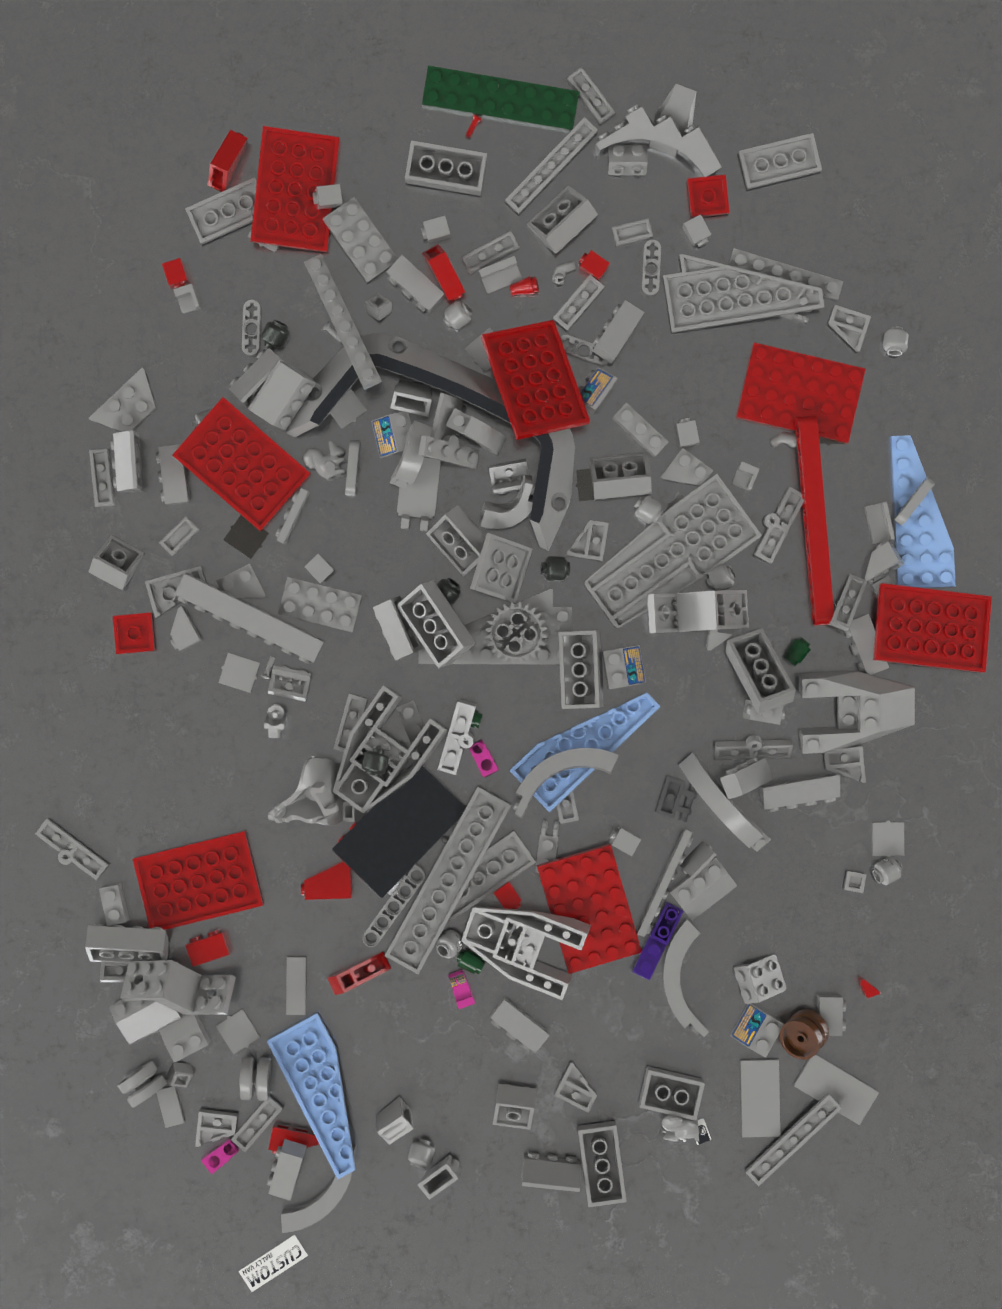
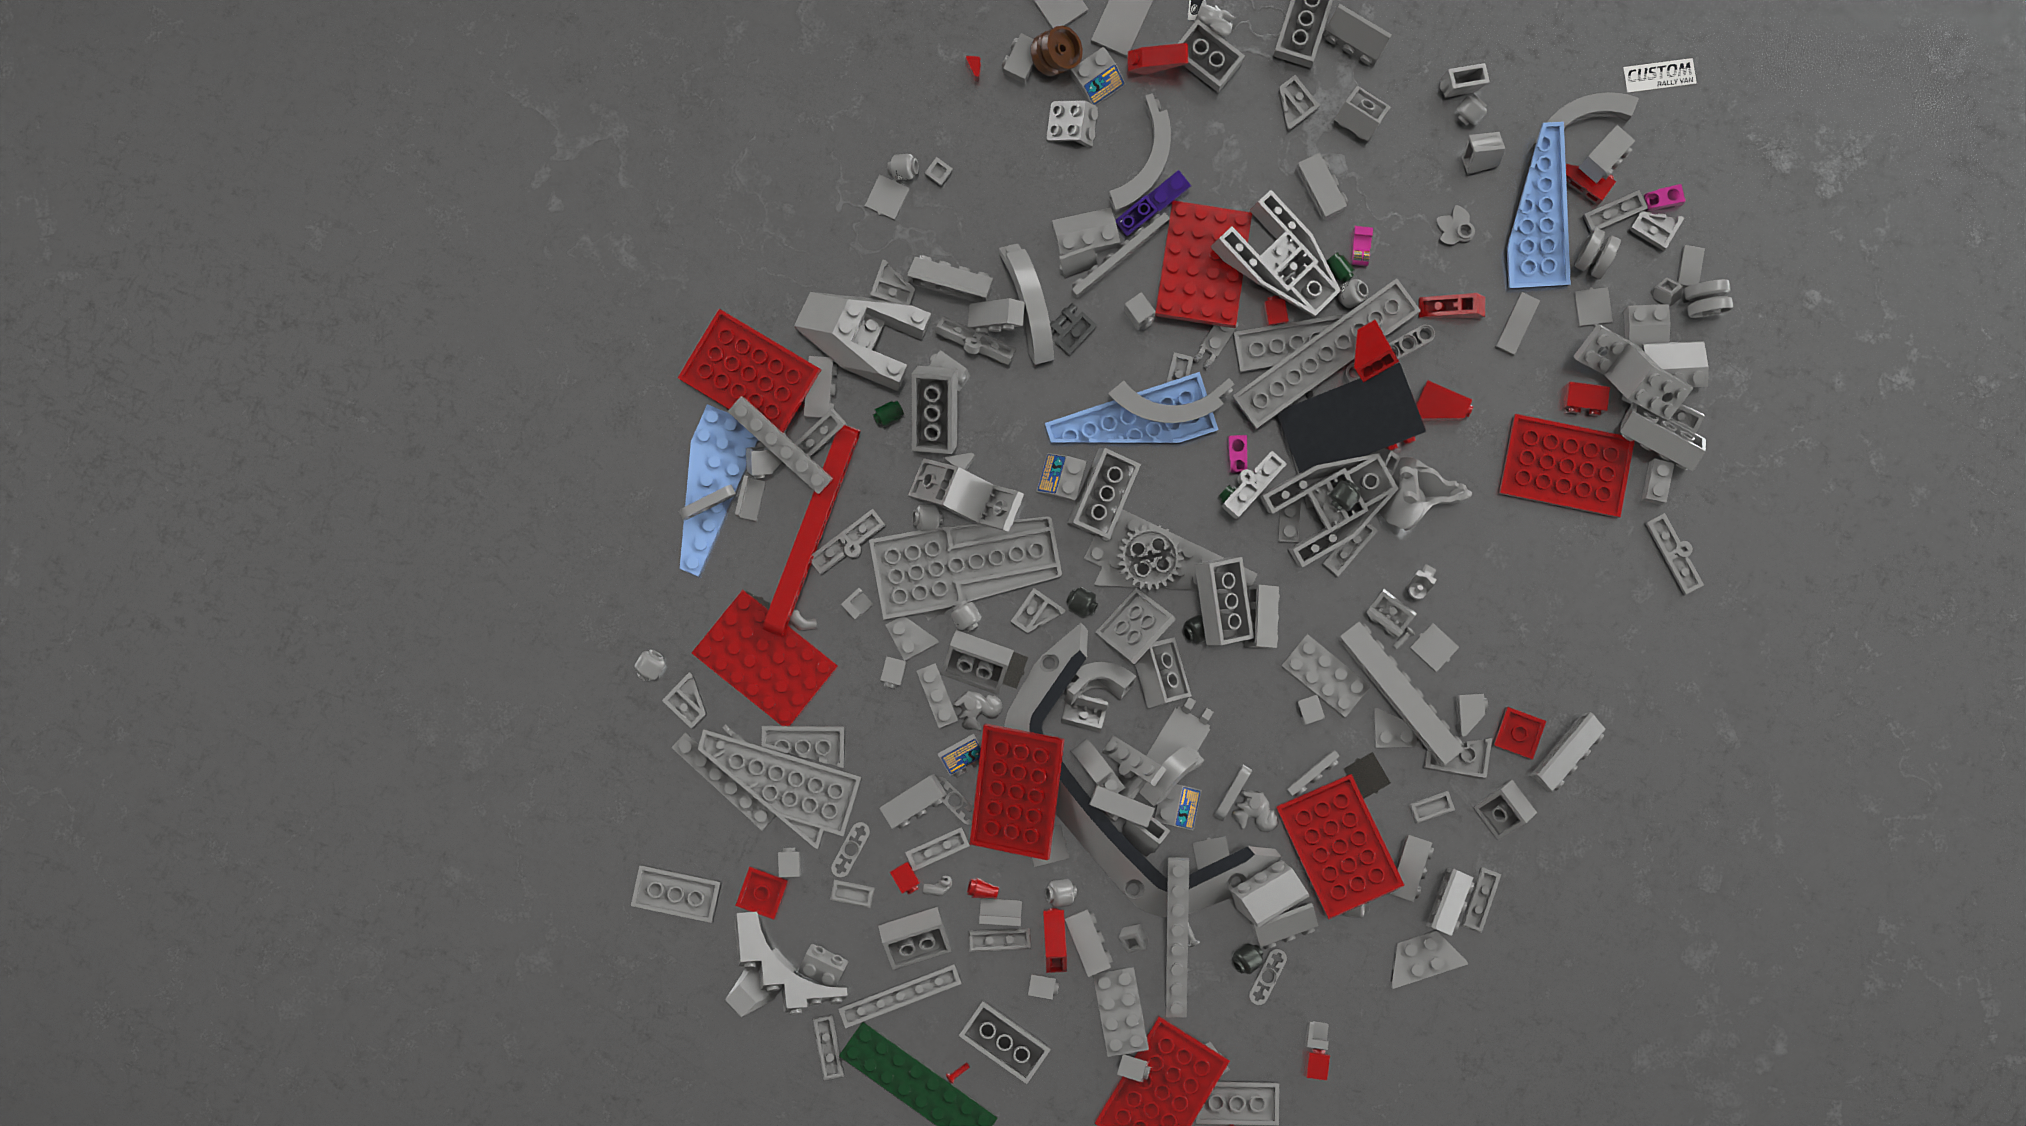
camera: 155 degrees left, 5 degrees down
none -> light grey plate [728,396,833,494]
none -> light grey wing [762,725,845,768]
none -> light grey animal [952,690,1003,730]
none -> light grey tile [1089,785,1155,827]
none -> red slope [1128,43,1188,75]
none -> red slope [1354,320,1399,382]
none -> light grey plate [1437,205,1475,245]
none -> light grey slope [1530,712,1605,792]

